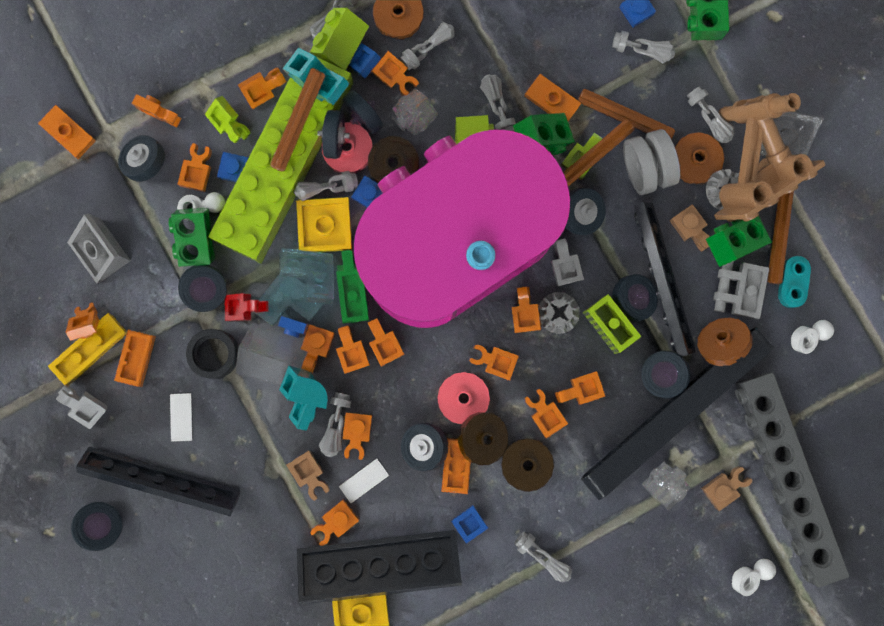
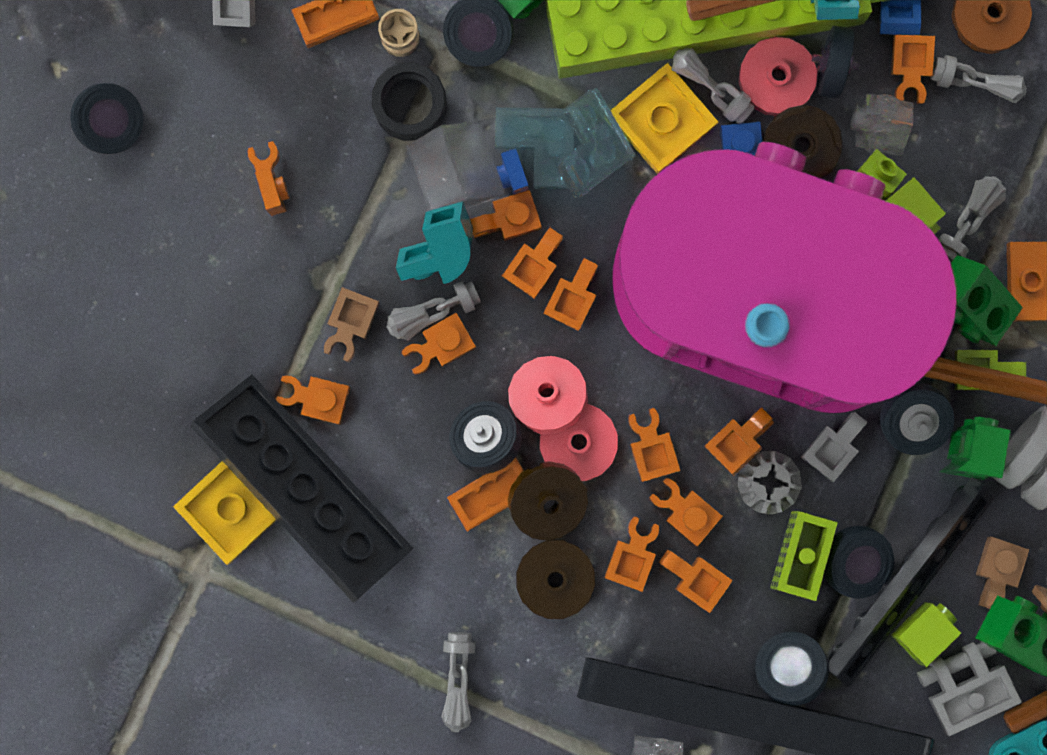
camera: 60 degrees right, 0 degrees up
black plate [76,447,240,517] -> none
white sticker [170,393,192,441] -> none
red plate [225,293,268,322] -> none
black wheel [317,110,350,159] -> none
green hinge [336,250,369,324] -> none
white sticker [339,459,389,503] -> none
blue plate [451,505,488,543] -> none
dark orange plate [697,318,752,366] -> none
none -> orange plate [248,141,290,216]
none -> tan wheel [378,9,420,57]
none -> coral plate [508,356,588,435]
none -> orange plate [649,478,723,547]
none -> lime bracket [856,149,907,201]
none -> lime brick [891,602,961,667]
none -> green window [939,417,1010,480]

